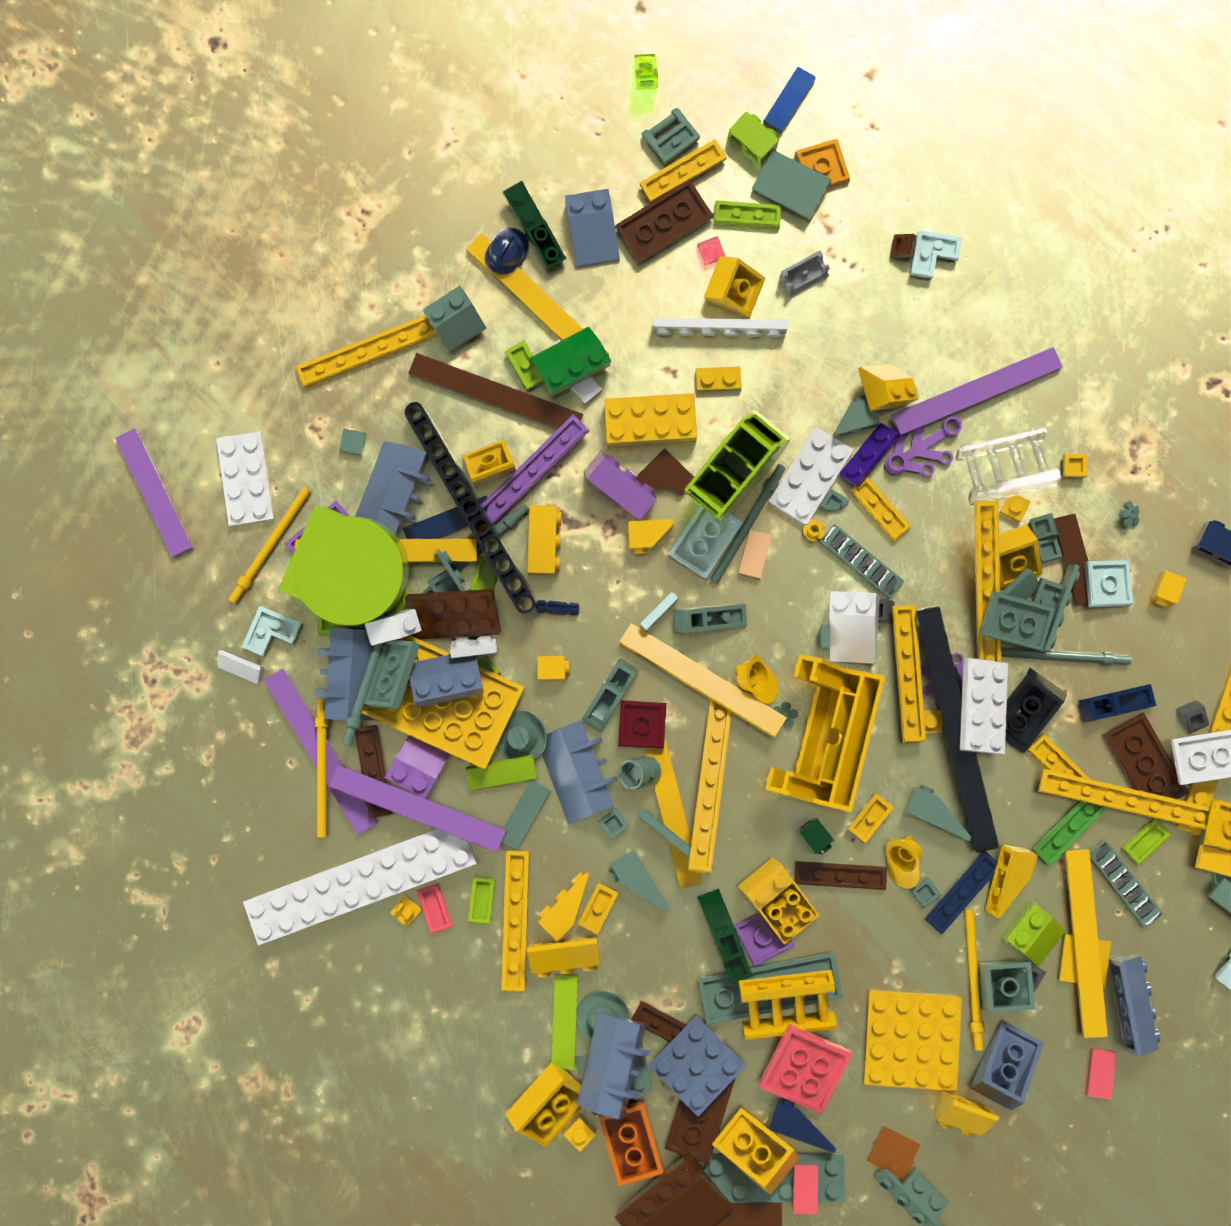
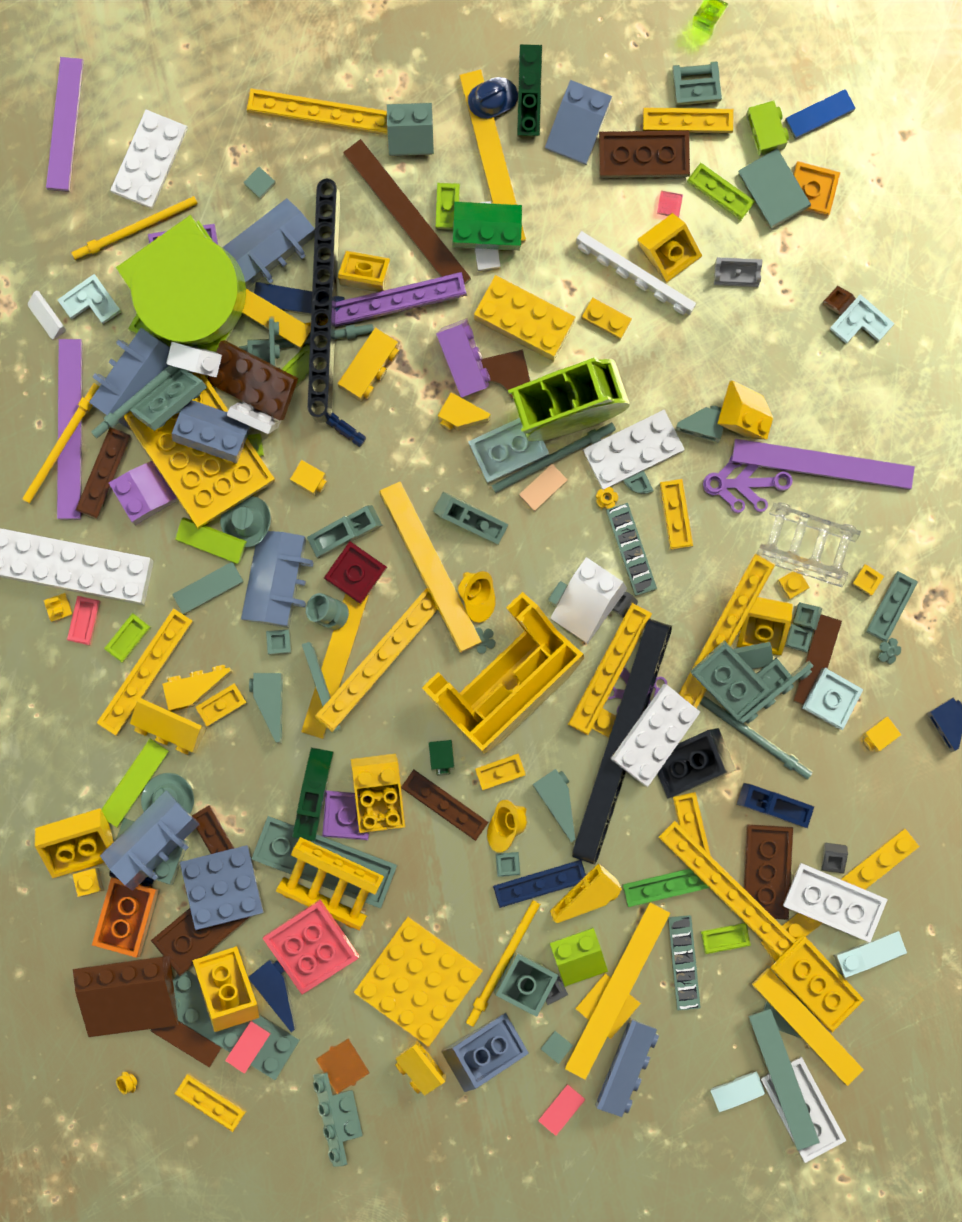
camera: 30 degrees right, 0 degrees up
medium lavender tile [329,765,507,853] -> none
light aqua tile [641,592,678,632] -> none
dark purple plate [839,423,900,488] -> none
none -> sand green tile [541,1031,573,1064]
none -> sand green tile [866,571,918,642]

